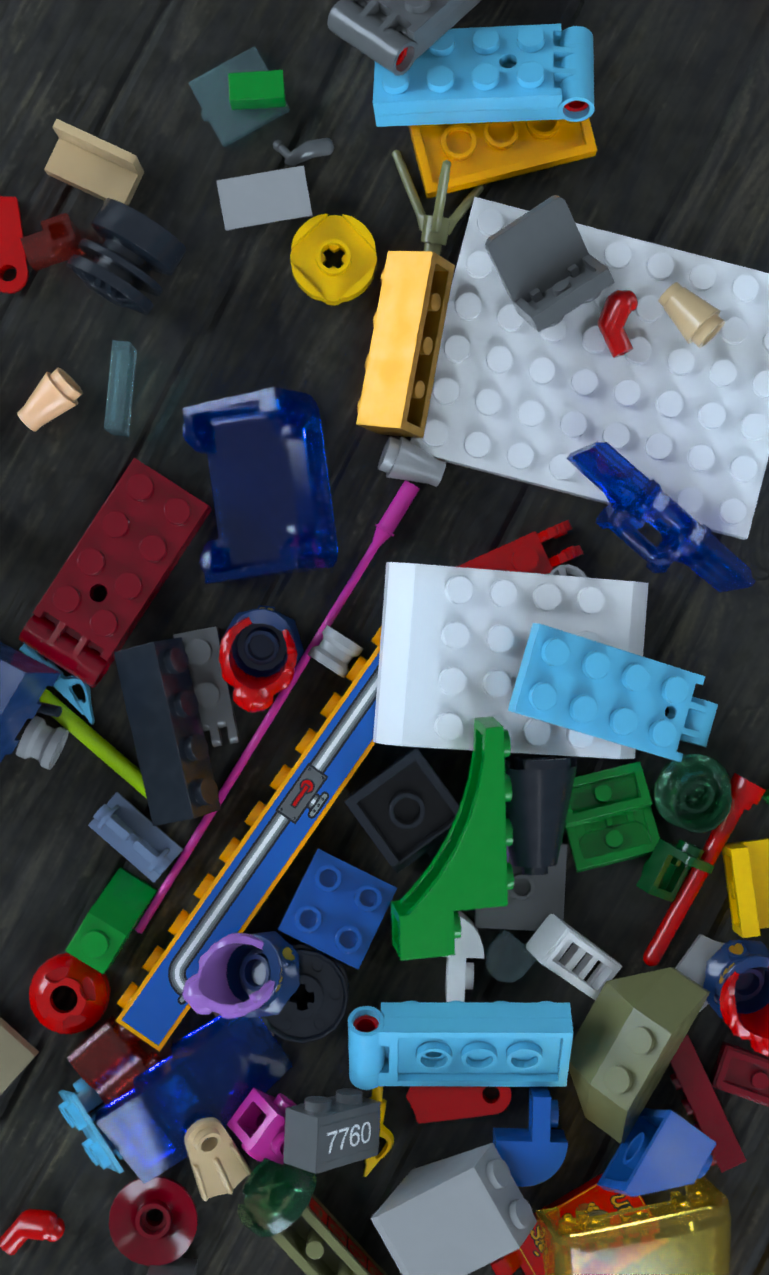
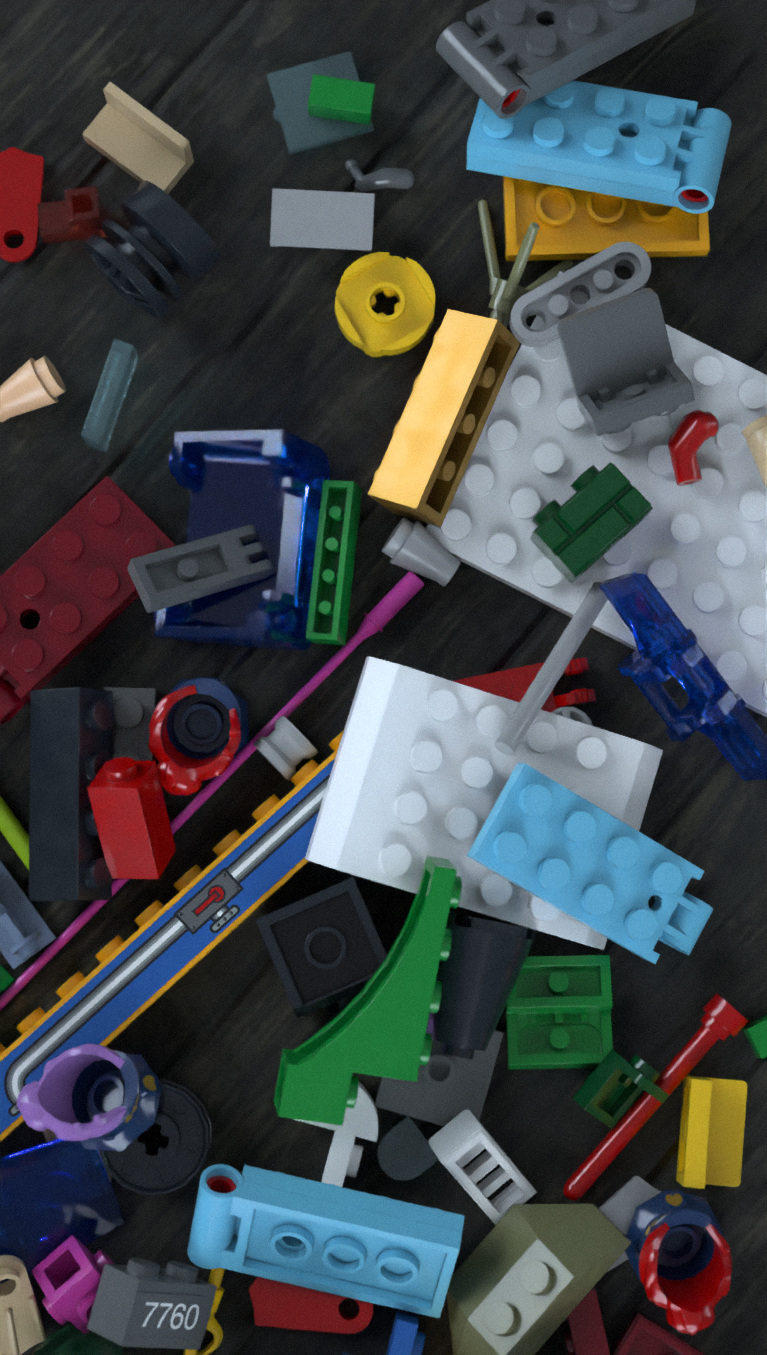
camera: 10 degrees right, 5 degrees down
blue plate [278,849,397,970] -> none
clear green piece [654,753,732,833] -> none
none -> red brick [87,757,176,879]
none -> dark grey hinge [127,525,276,613]
none -> green piece [306,480,362,645]
none -> light grey bar [495,582,612,755]
none -> light grey plate [510,242,651,347]
none -> dark green brick [530,462,653,584]

